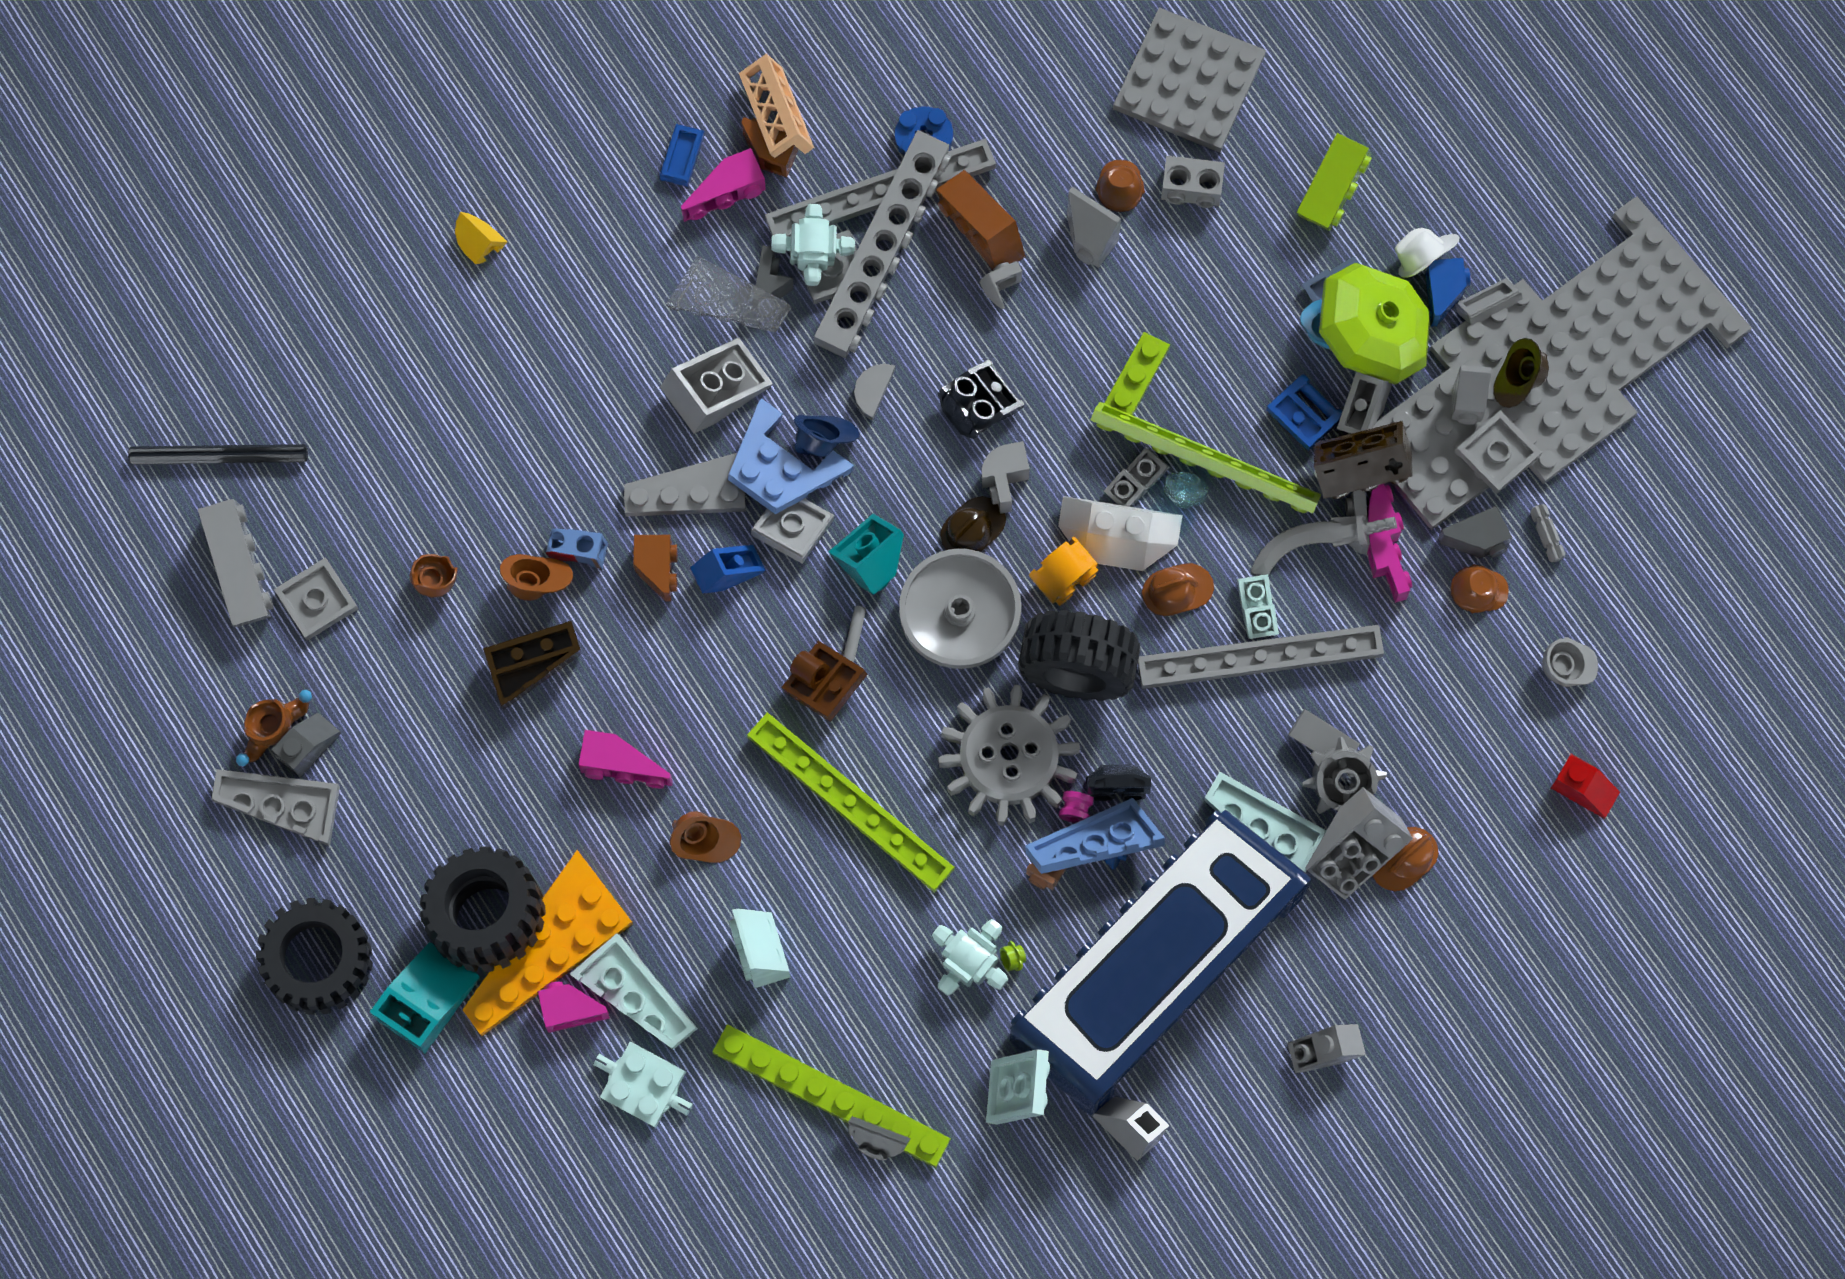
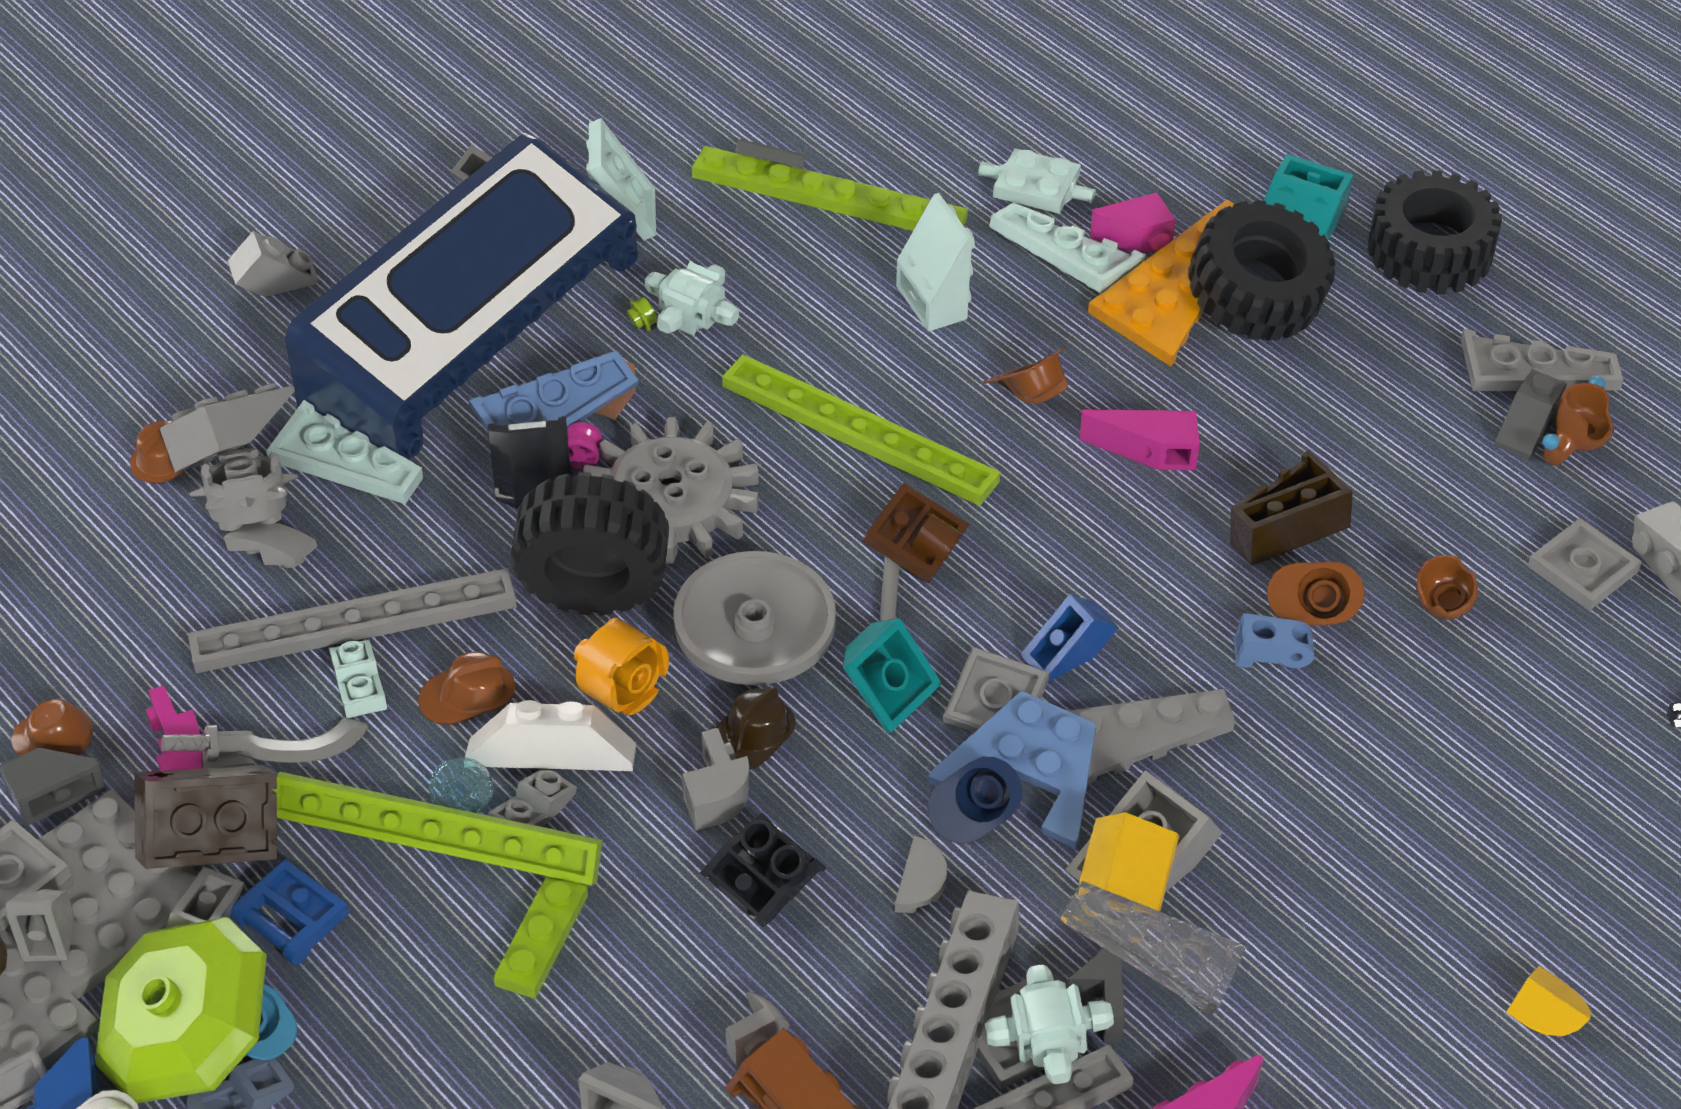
camera: 170 degrees right, 25 degrees down
dark orange slope [633,535,678,602] -> none
none -> yellow slope [1075,812,1179,918]

